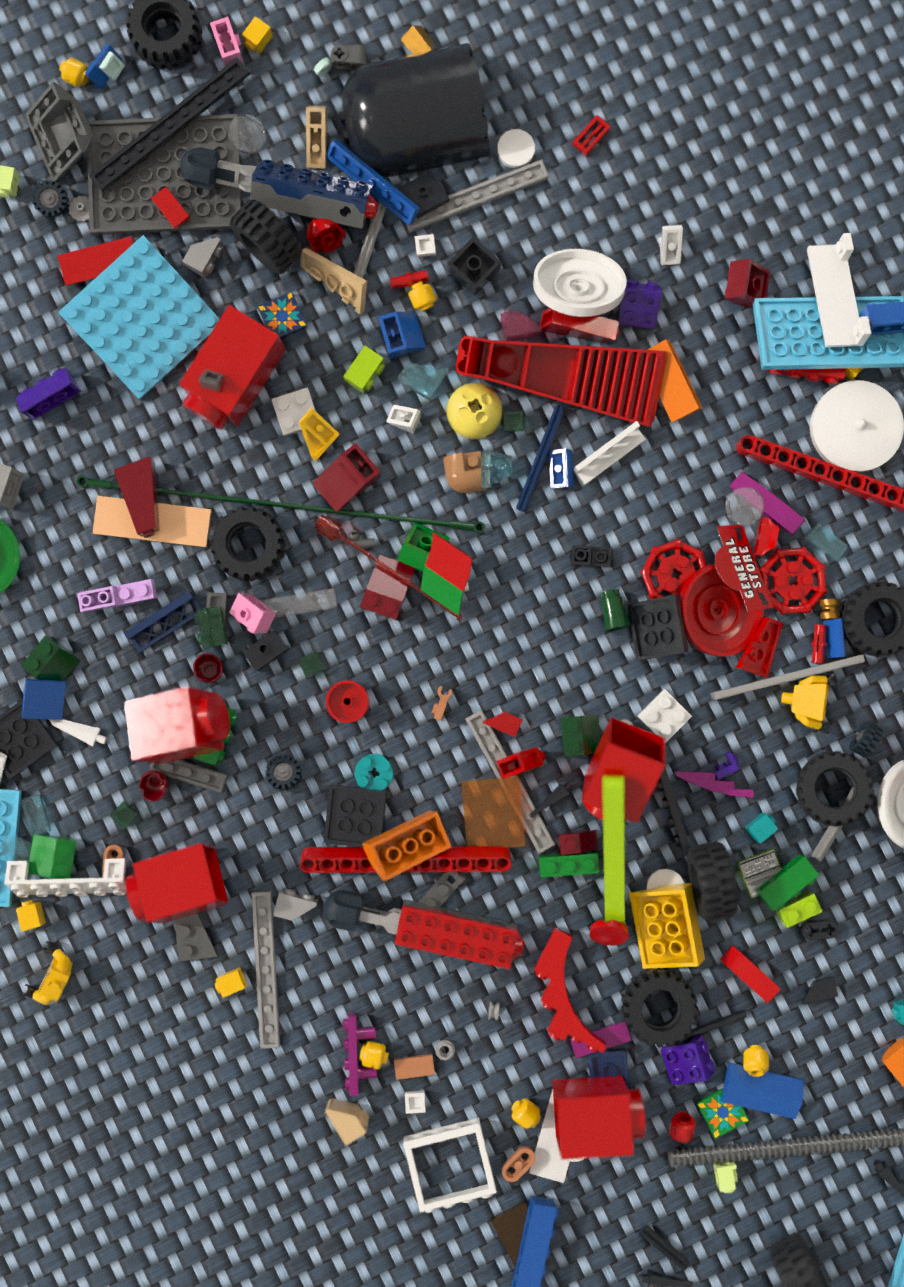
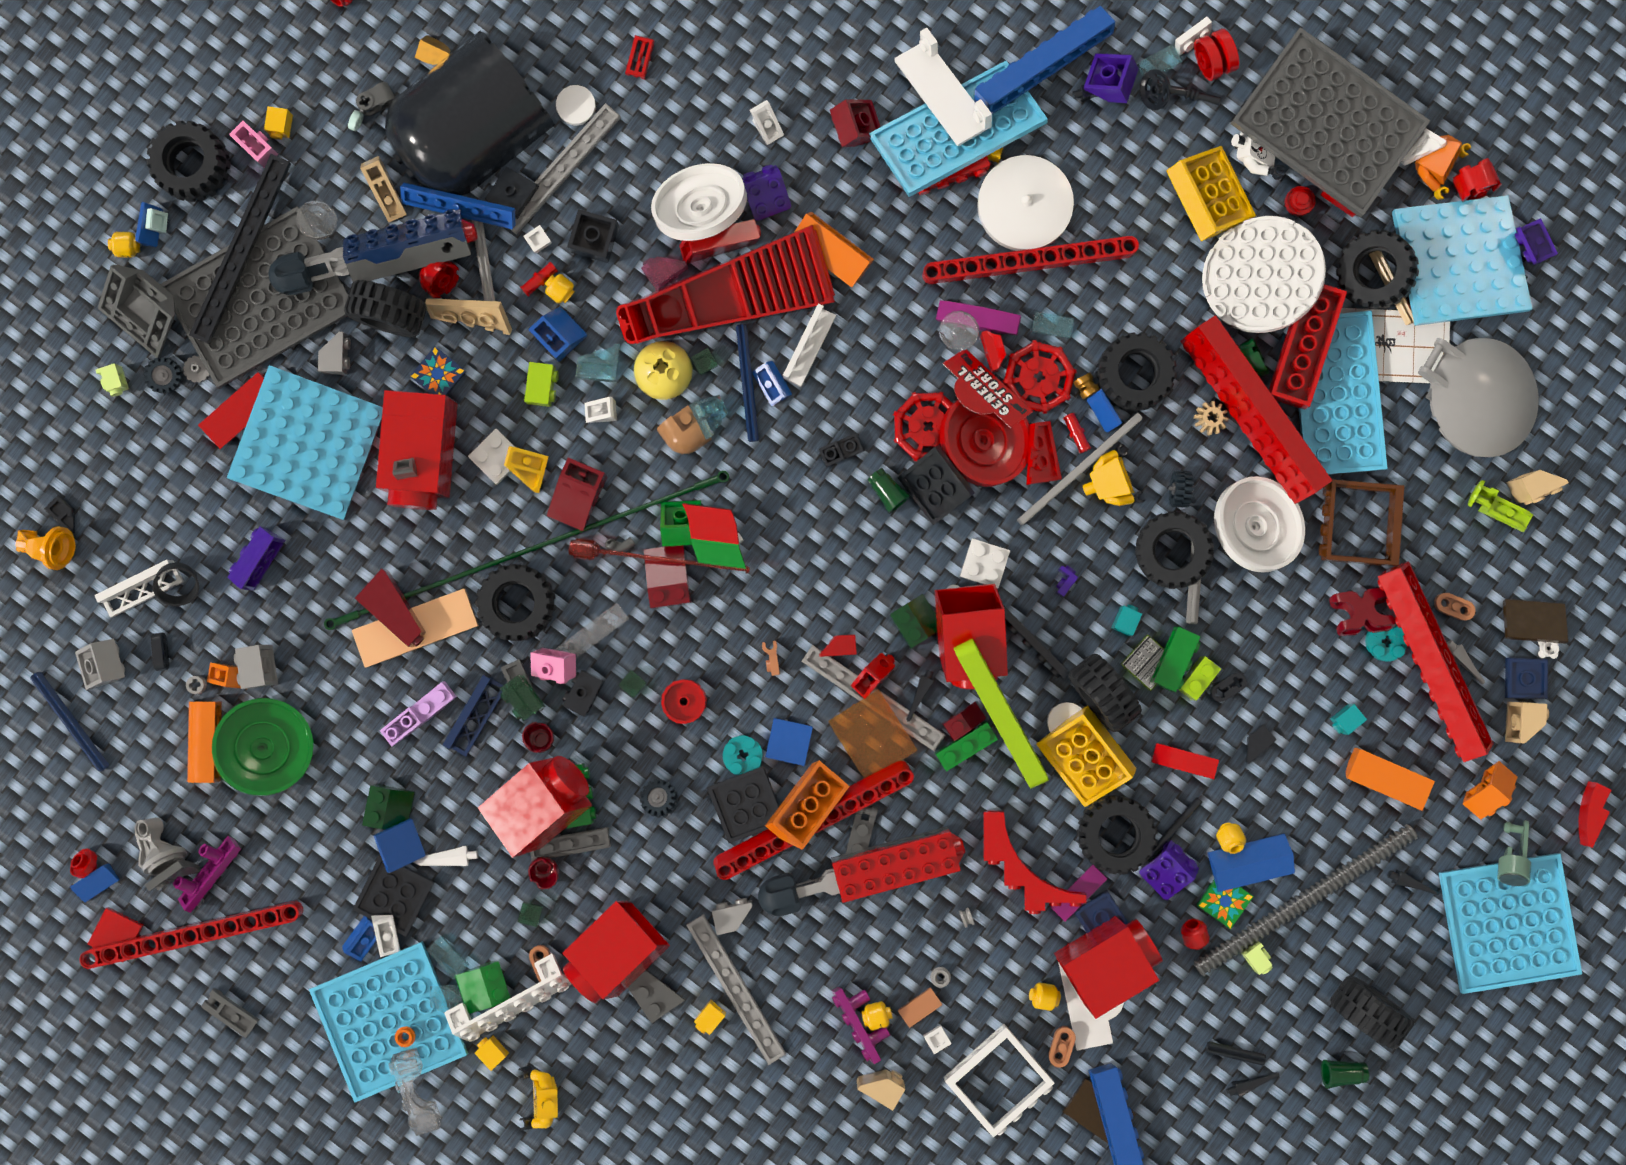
camera: 25 degrees left, 0 degrees up
red tile [151,187,190,230] -> none
red tile [590,920,629,946] -> none
magenta slope [673,771,754,798] -> none
red pin [811,624,827,664] -> none
none -> blue tile [765,718,813,766]
none -> red pin [1063,412,1091,454]

